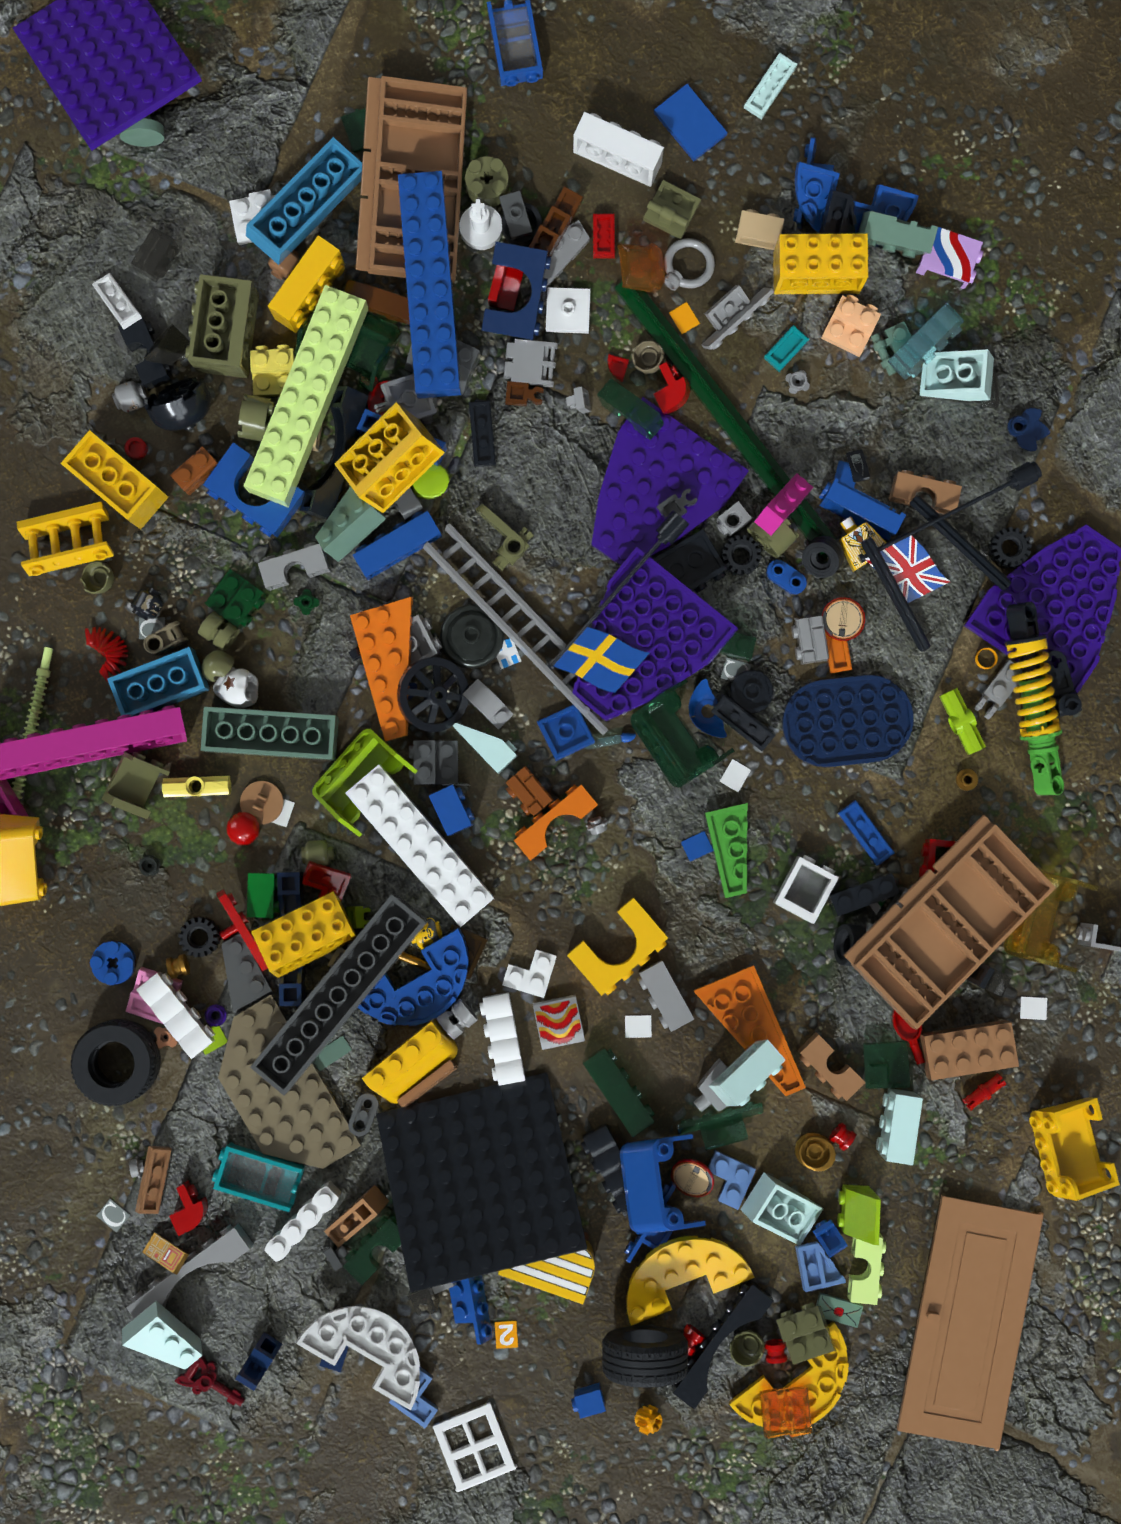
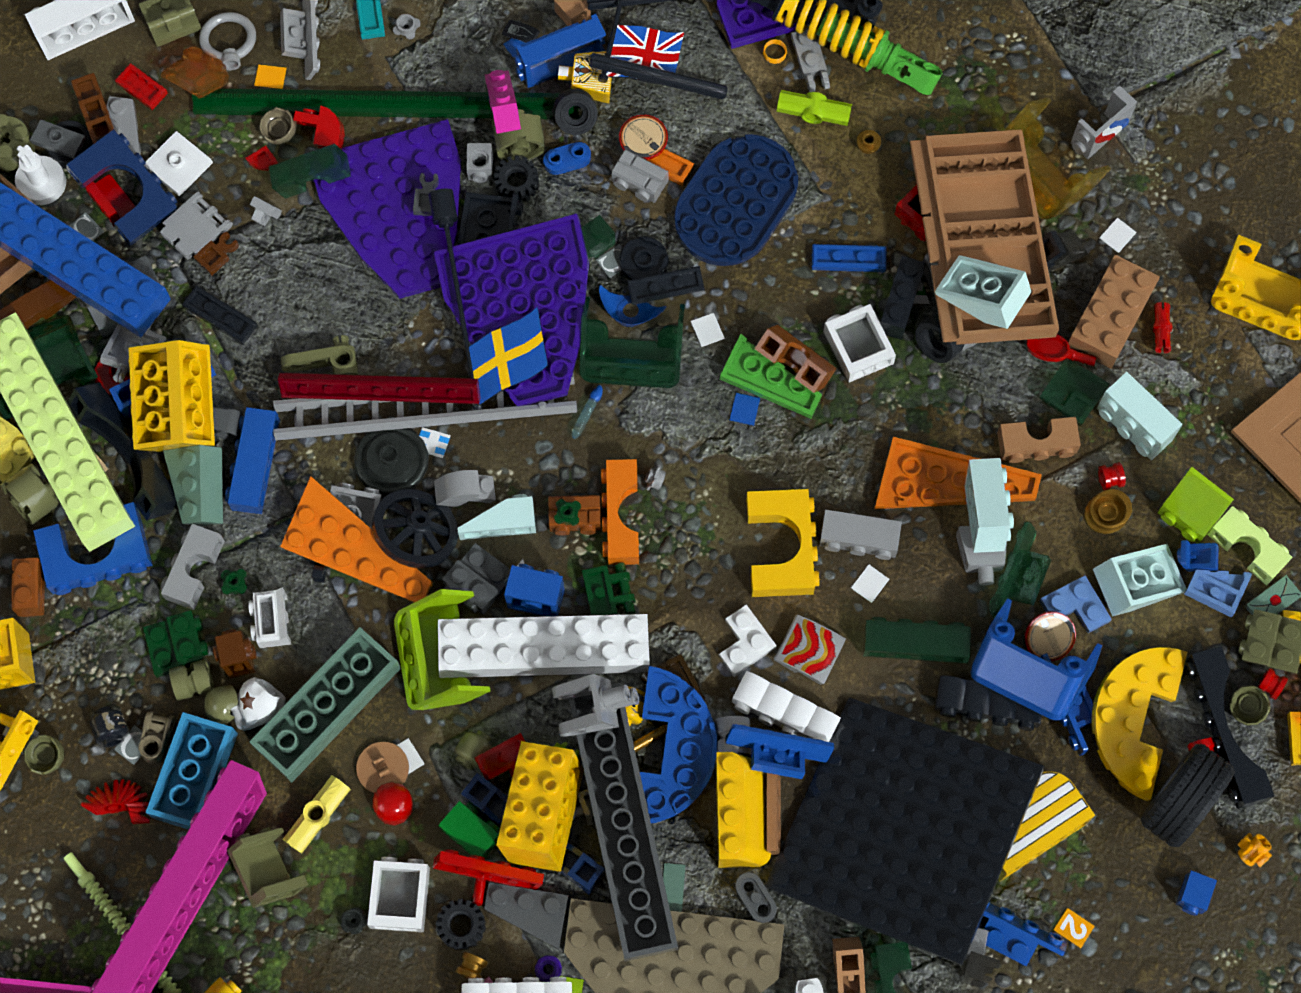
camera: 55 degrees left, 15 degrees down
lime piece [411,464,449,500] -> none
blue plate [537,705,595,761] -> none
none -> light grey sticker [69,212,104,241]
none -> reddish brown brick [213,629,257,679]
none -> white window [249,587,291,648]
none -> dark red tile [278,373,481,404]
none -> window [367,857,430,932]
none -> light grey piece [552,674,639,737]
none -> dark green plate [554,499,581,526]
none -> dark green plate [582,563,636,616]
none -> blue bracket [726,724,834,779]
none -> dark orange arch [755,325,837,393]
none -> light aqua slope [935,255,1031,329]

